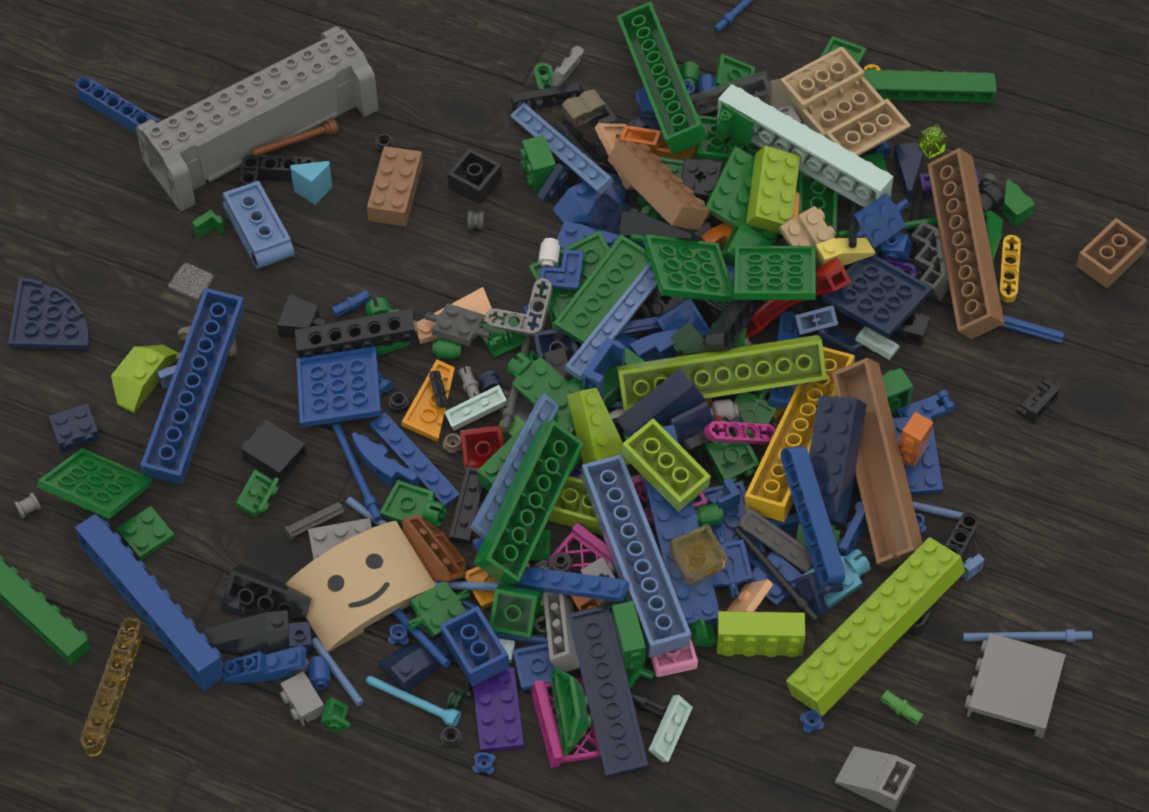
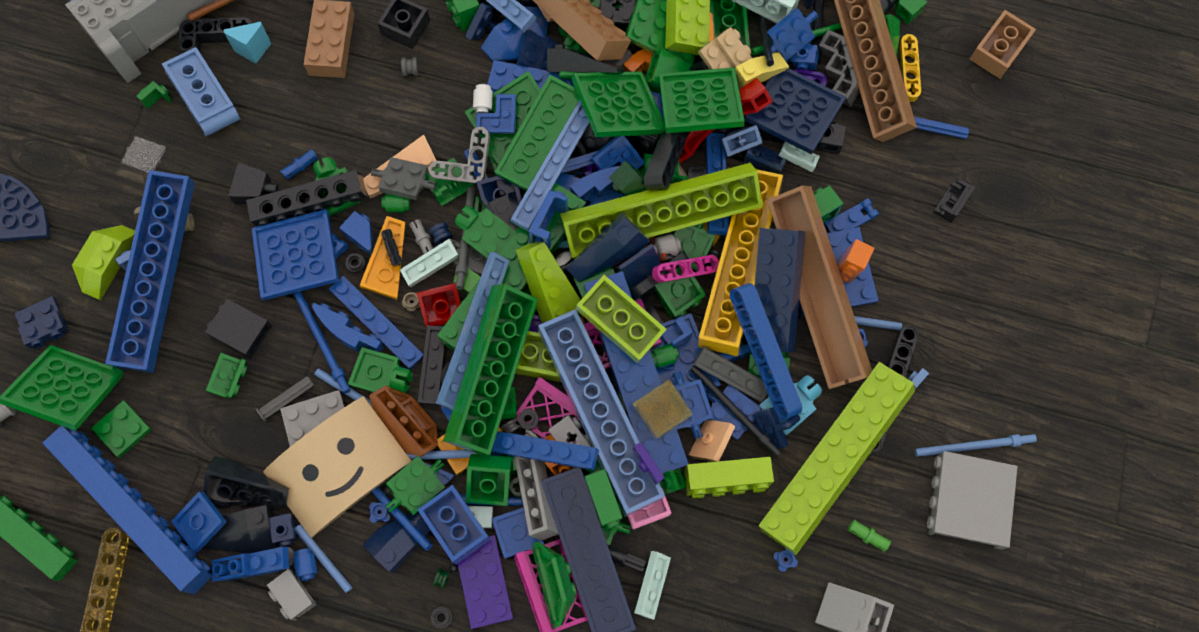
camera: 10 degrees left, 15 degrees up
green bracket [321,697,351,732] -> none
medium azure piece [366,676,461,727] -> none
blue plate [838,501,867,556] -> none
none -> blue plate [171,491,227,552]
none -> blue slope [339,211,374,256]
none -> dark purple plate [632,442,664,485]

